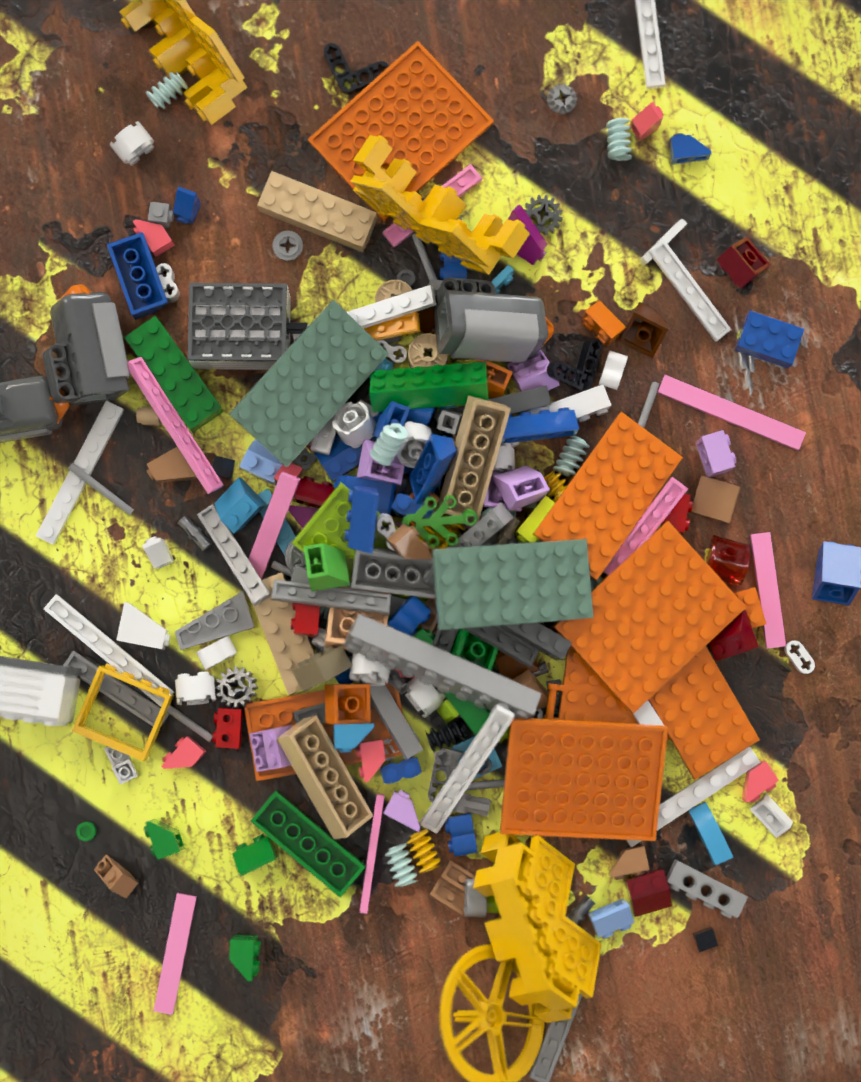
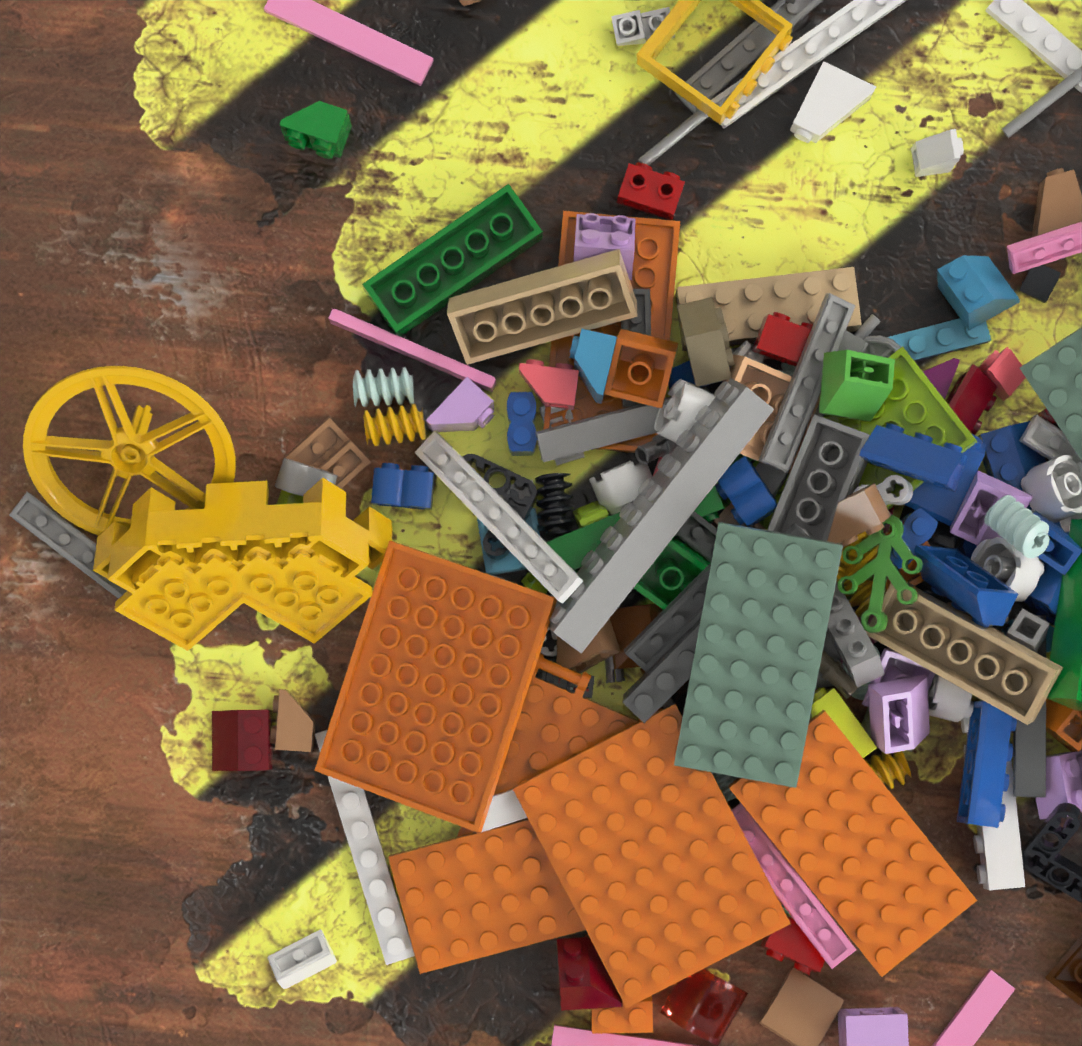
camera: 105 degrees right, 0 degrees up
green slope [144,818,185,860] -> none
coral slope [161,736,207,769] -> none
light grey wing [175,591,255,650] -> none
white brick [175,672,216,705] -> none
flat silver pin [178,515,212,552] -> none
white axle [196,636,238,670] -> none
light grey tile [197,504,271,606] -> none
gear [215,666,258,709] -> none
green slope [232,834,279,877] -> none
light blue slope [239,439,282,486] -> none
bright pink tile [249,471,300,580] -> none
dark grey plate [293,448,316,471] -> none
light grey piece [452,793,491,816] -> none
light grey bar [466,779,505,790] -> none
light aqua piece [553,436,590,477] -> none
flat silver pin [567,895,596,924] -> none
light blue slope [588,898,635,939] -> none
white axle [599,351,628,390] -> none
light grey bar [638,382,660,428] -> none
light grey brick [666,859,748,919] -> none
dark azure slope [688,802,733,865] -> none
black slope [692,927,718,952] -> none
coral slope [742,761,779,803] -> none

